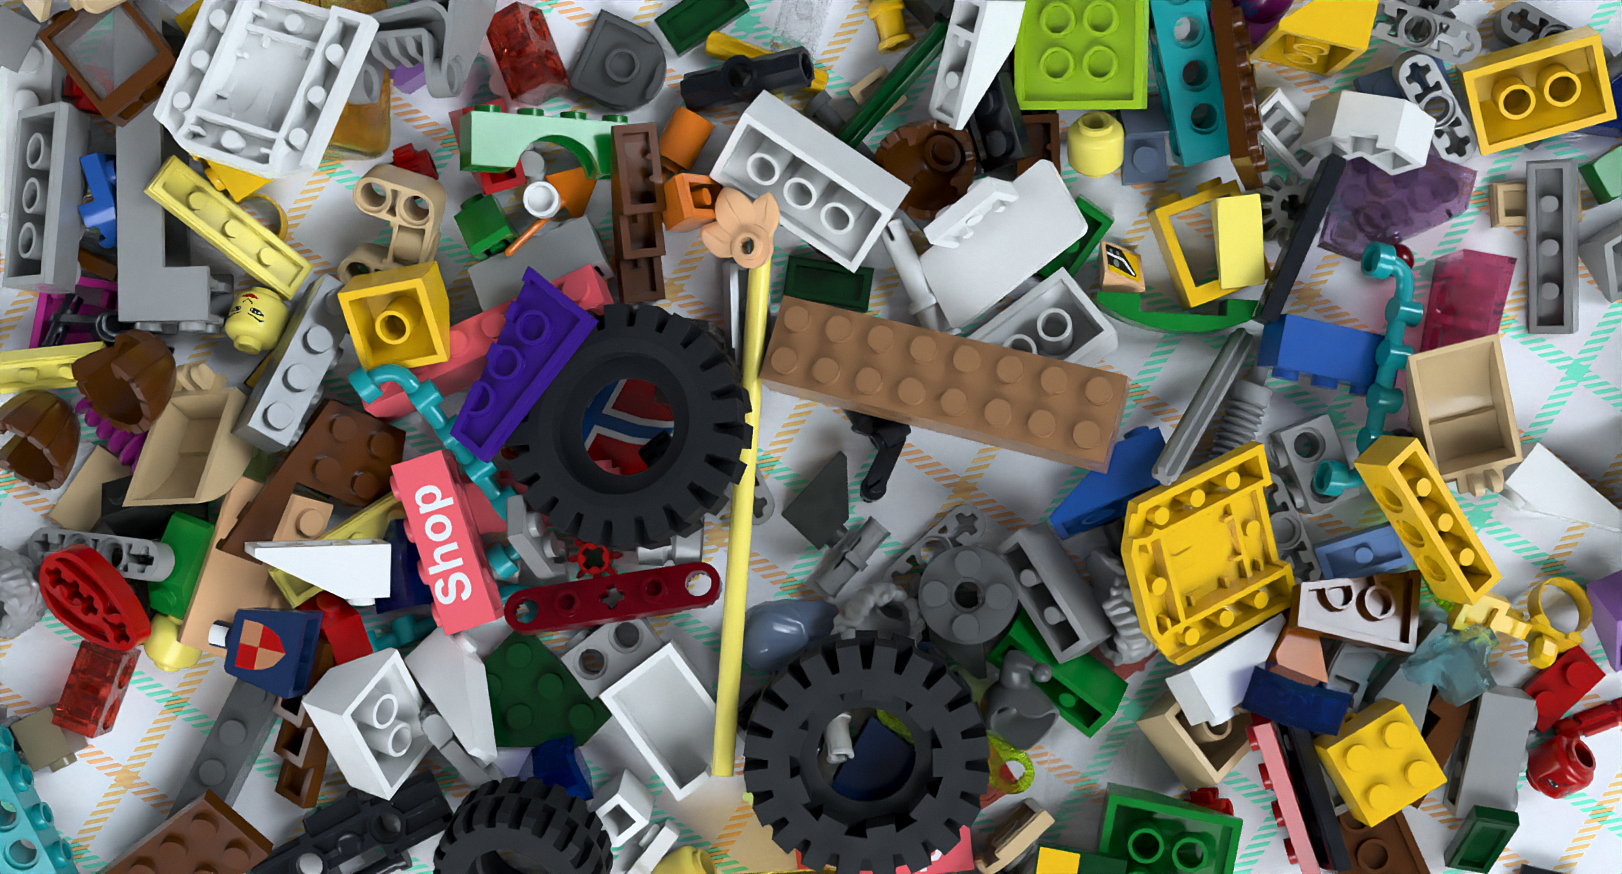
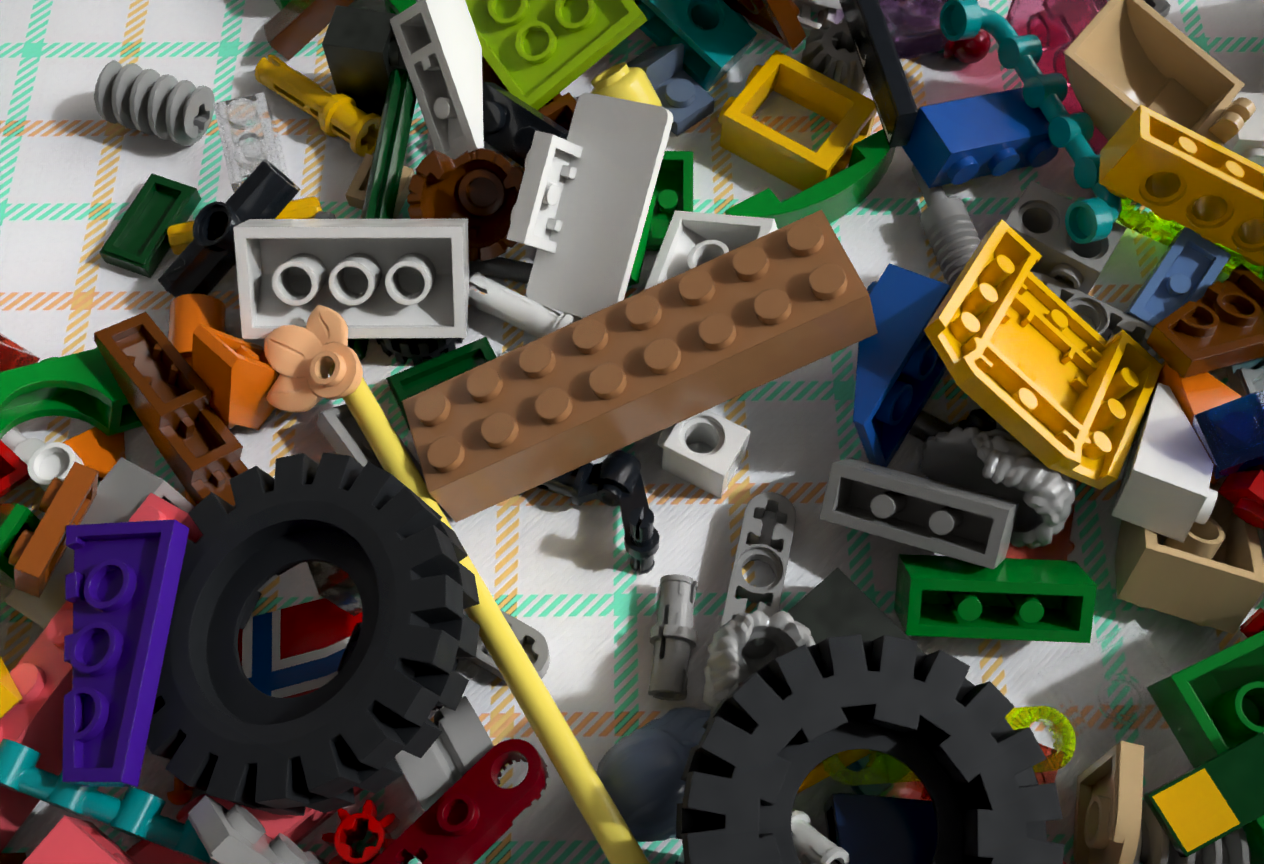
camera: 35 degrees left, 25 degrees down
dark grey tile [566,9,667,111] -> none
pearl dark grey slope [781,451,849,550] -> none
dark grey wheel [918,546,1019,645] -> none
dark grey piece [980,650,1060,752] -> none
slope [1097,241,1145,293] -> none
light grey axle [1151,328,1255,486] -> none
light yellow slope [1210,194,1265,290] -> none
none -> dark orange plate [8,462,99,598]
none -> white brick [658,410,751,499]

